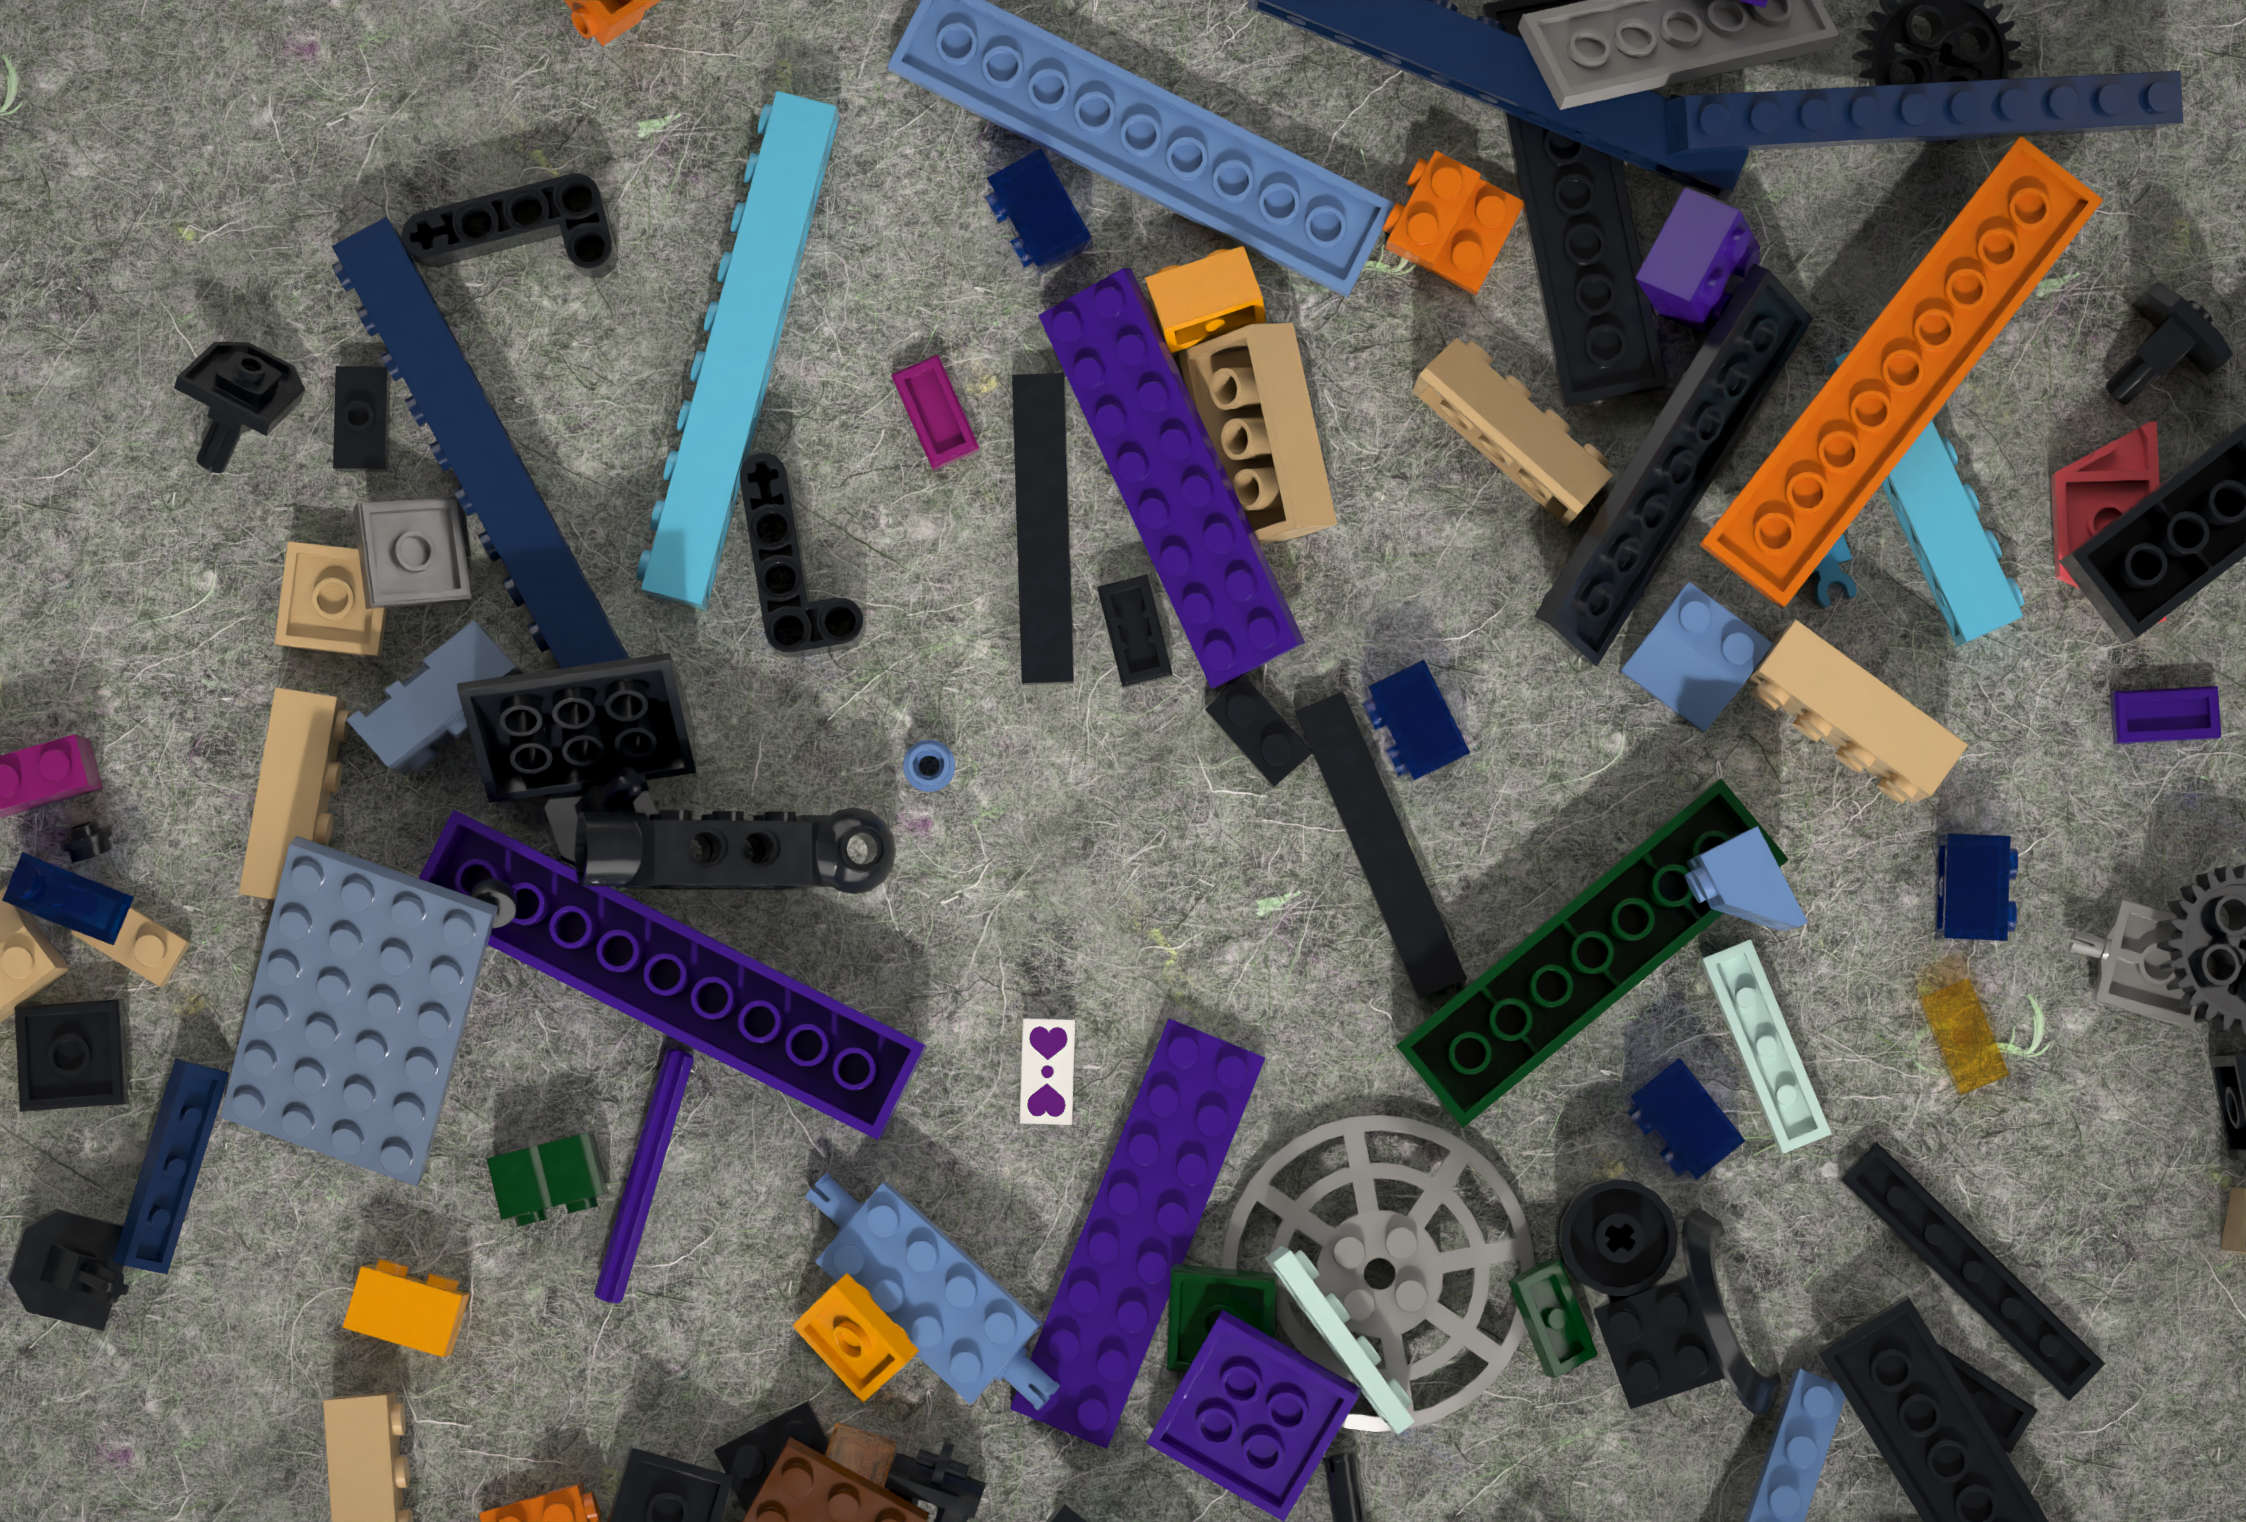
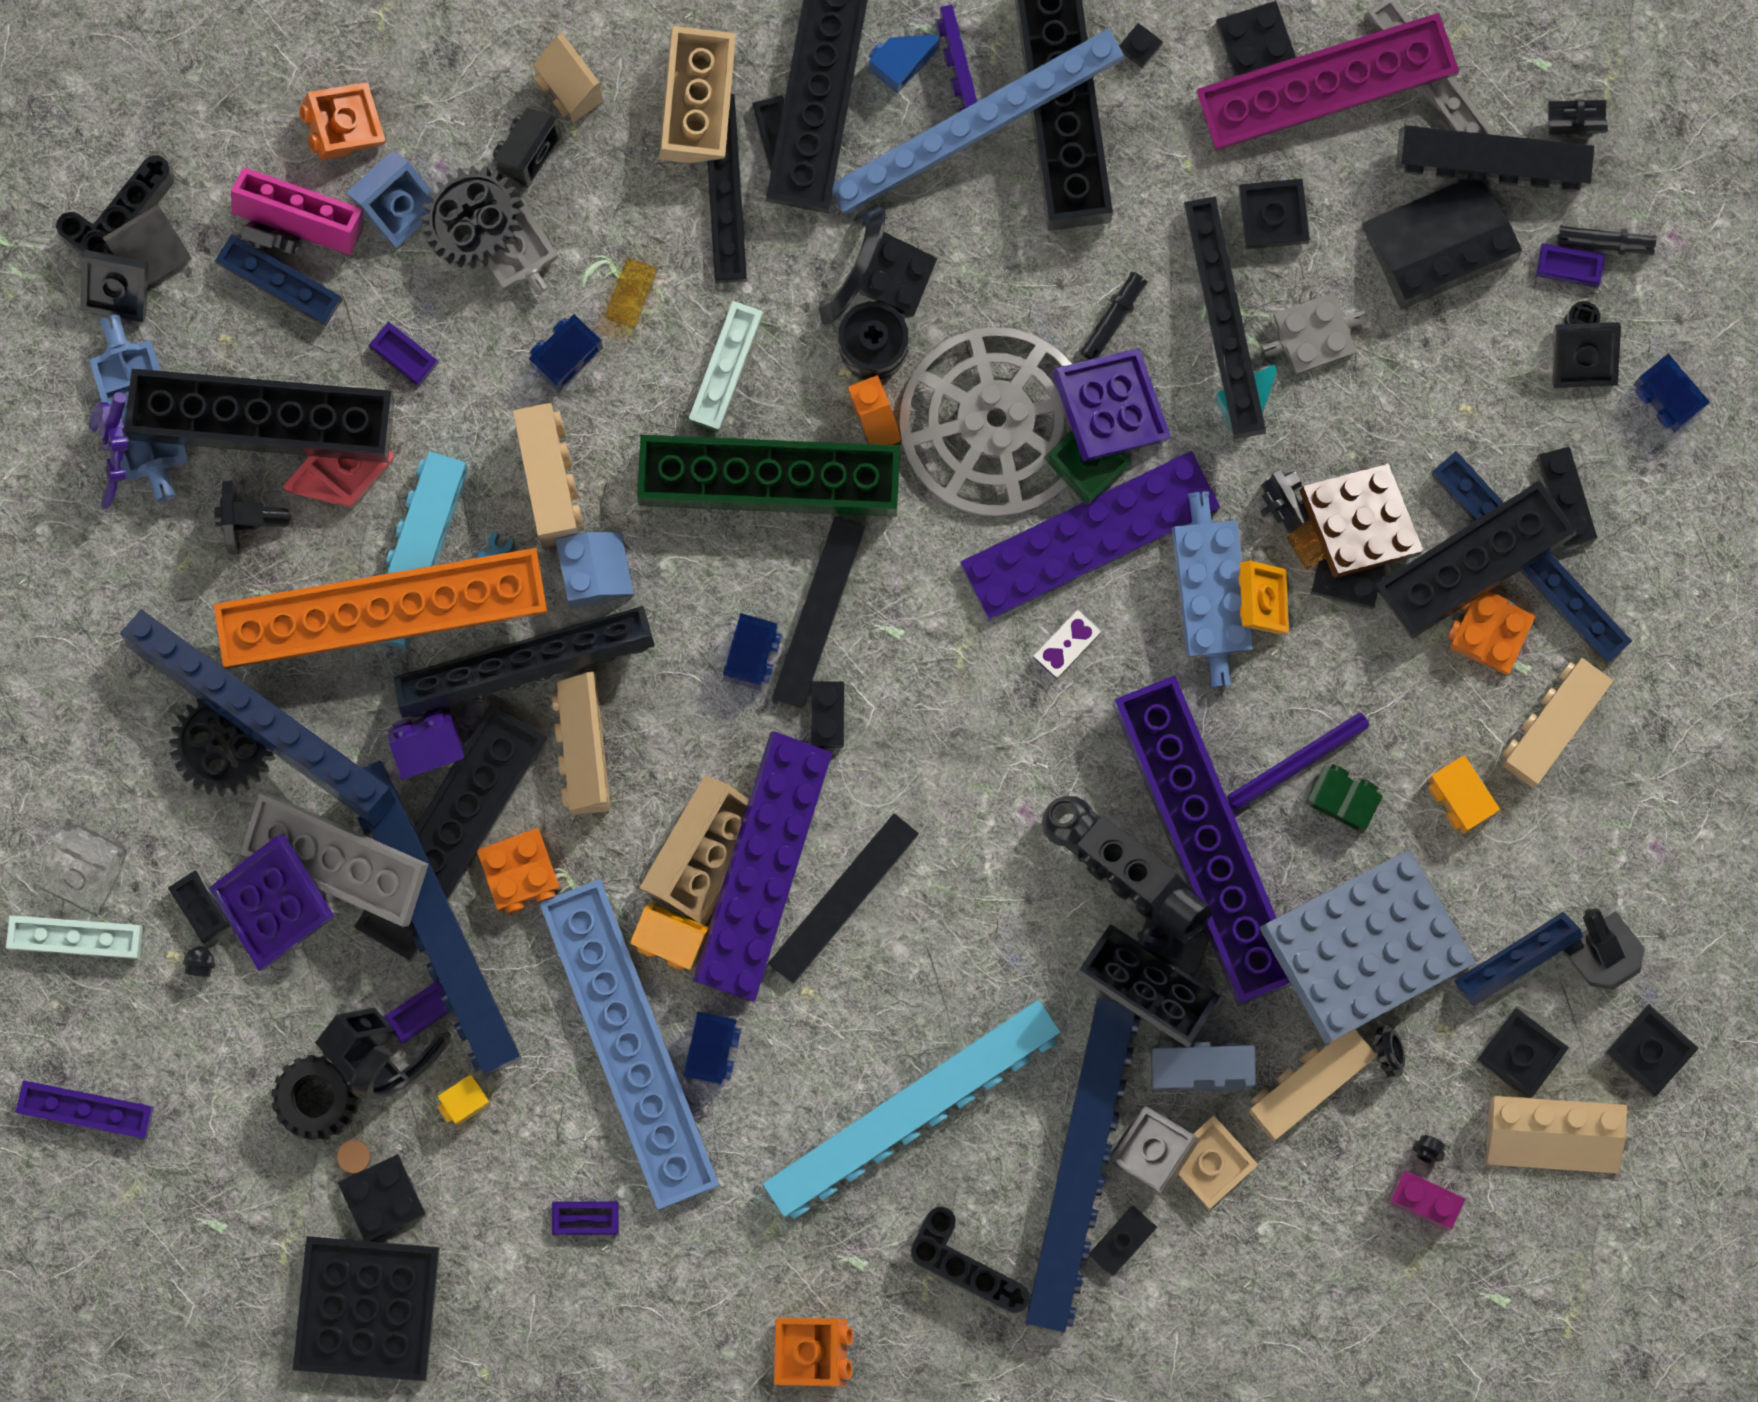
camera: 140 degrees left, 5 degrees down
clear blue slope [2,852,134,945] -> none
tan plate [70,889,191,987] -> none
black piece [174,342,305,474] -> none
black piece [469,879,519,928] -> none
black beam [740,453,866,658] -> none
magenta tile [891,354,980,471] -> none
medium blue plate [903,740,955,792] -> none
black plate [1097,574,1173,689] -> none
light aqua plate [1265,1246,1415,1434] -> none
dark green plate [1508,1258,1598,1378] -> none
clear blue brick [1625,1058,1746,1180] -> none
medium blue slope [1685,826,1808,932] -> none
none -> tan slope [658,26,736,163]
none -> orange slope [848,375,902,445]
none -> black gear [1374,1025,1405,1078]

